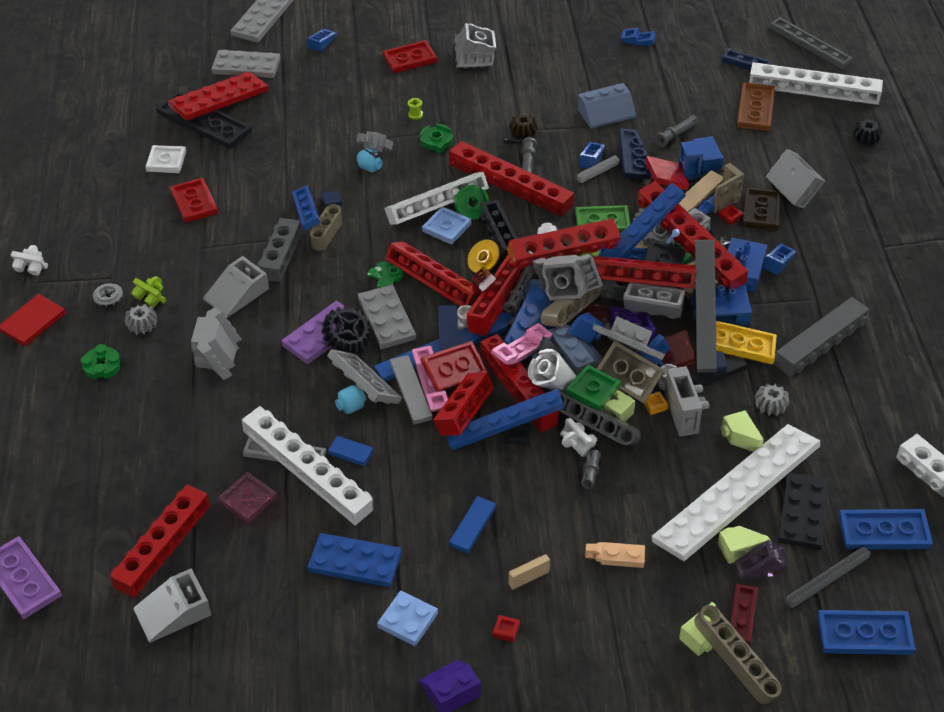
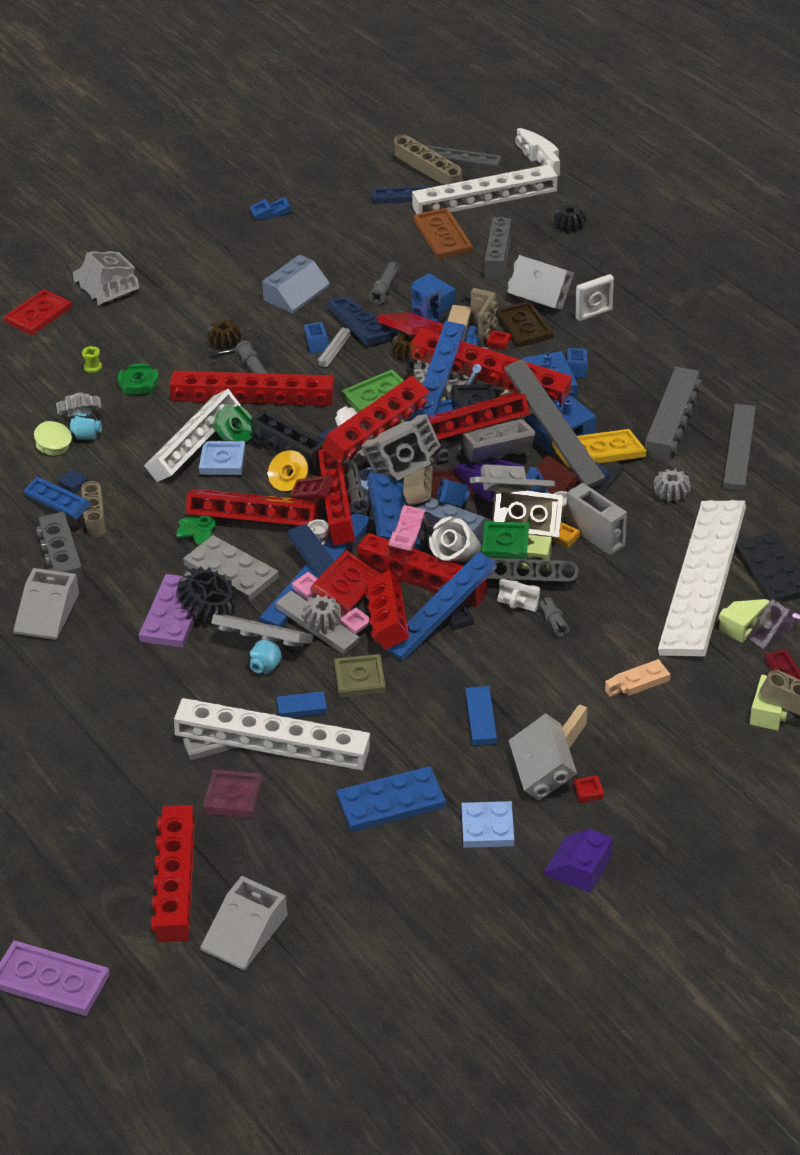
camera: 30 degrees left, 5 degrees down
light grey slope [191,307,242,381] -> none
yellowish green slope [721,410,764,452] -> none
none -> yellowish green piece [34,421,72,455]
none -> light grey gear [302,594,341,632]
none -> olive tile [334,654,386,698]
none -> dark tan beam [394,134,462,185]
none -> dark grey brick [485,217,511,280]
none -> light grey piece [509,713,577,801]
none -> white slope [515,128,560,176]
none -> white tile [576,274,614,321]
none -> dark grey tile [723,404,756,491]

